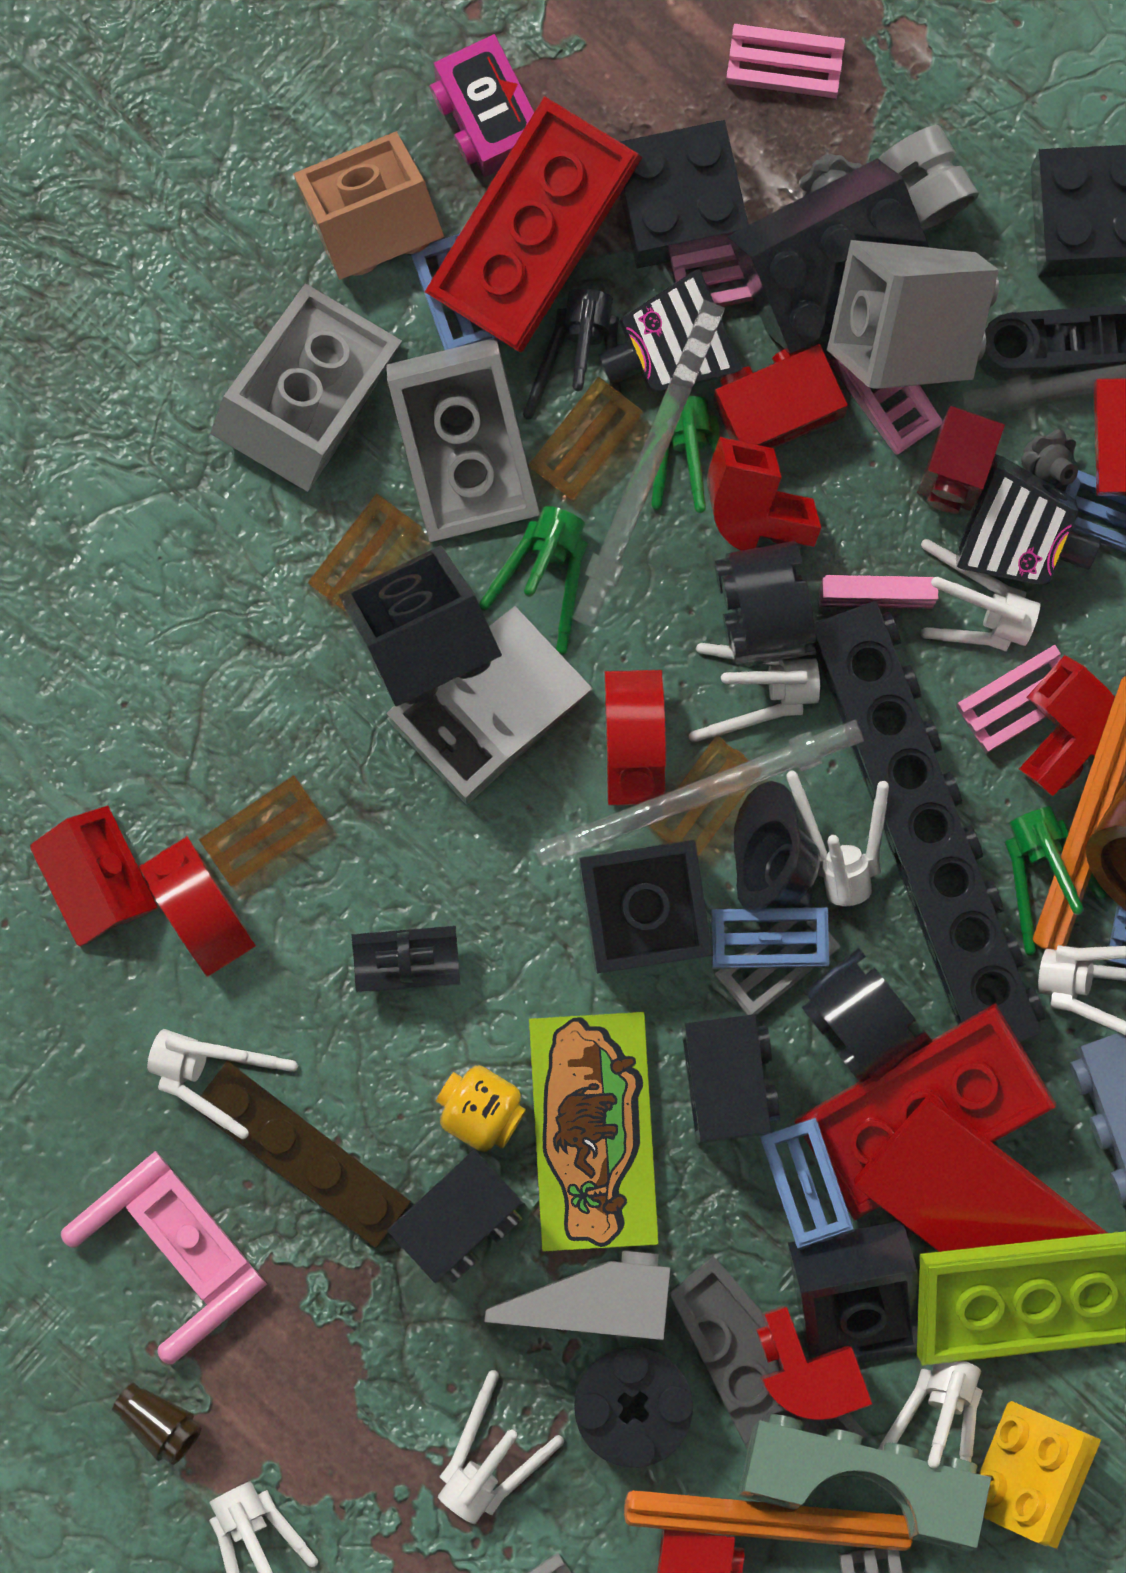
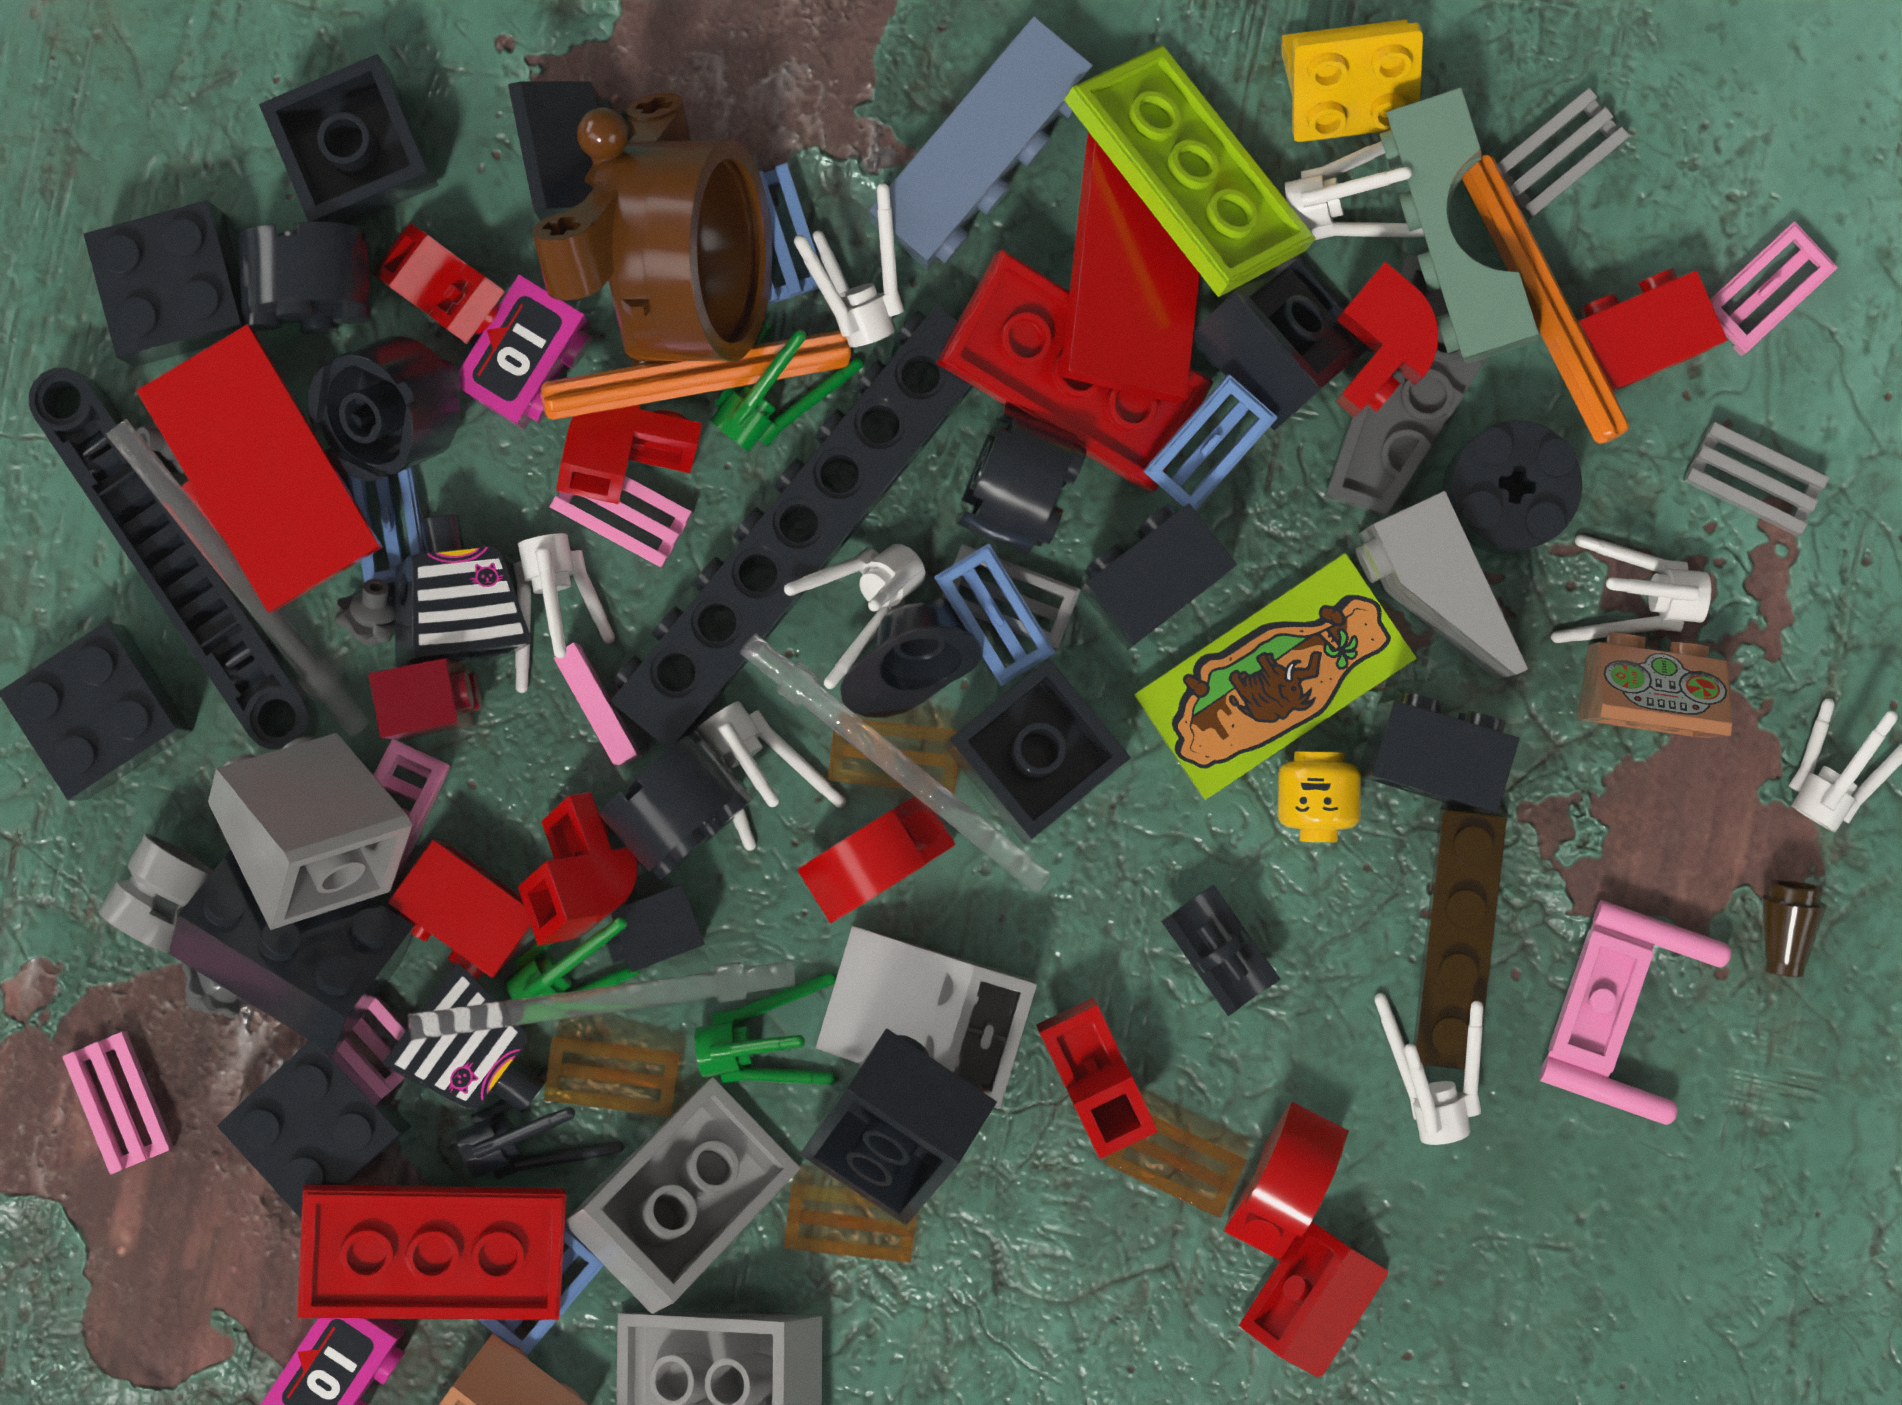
camera: 120 degrees left, 5 degrees up
none -> black brick [600,884,705,974]
none -> red brick [1036,997,1158,1159]
none -> nougat slope [1577,633,1732,739]

